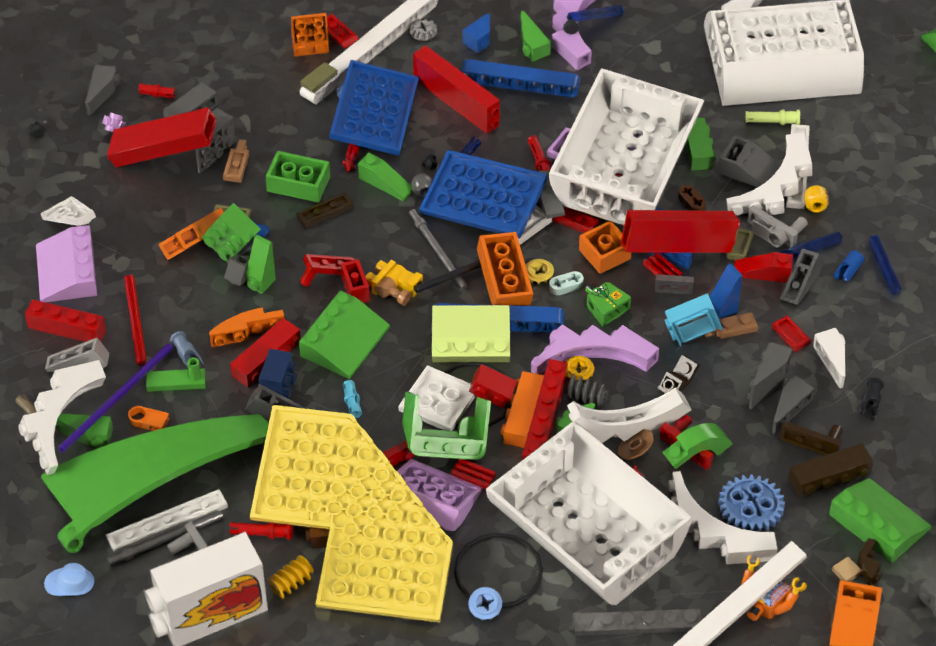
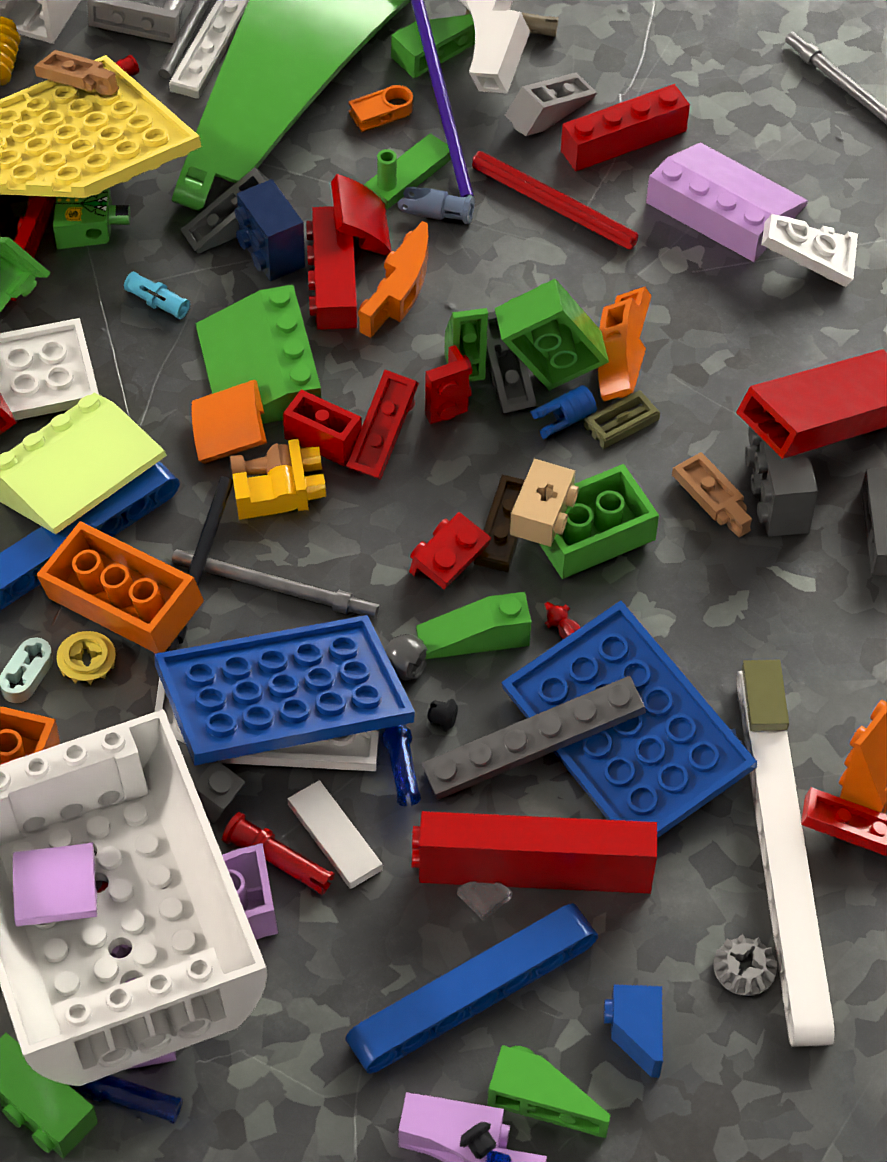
camera: 135 degrees right, 5 degrees up
none -> lavender slope [13,843,97,927]
none -> medium nougat hinge [34,50,119,95]
none -> orange slope [192,380,267,464]
none -> white tile [287,780,383,889]
none -> red slope [331,174,392,256]
none -> red bracket [409,512,492,590]
none -> flat silver plate [422,675,646,800]
none -> red bracket [425,345,472,424]
none -> tan brick [510,458,579,547]

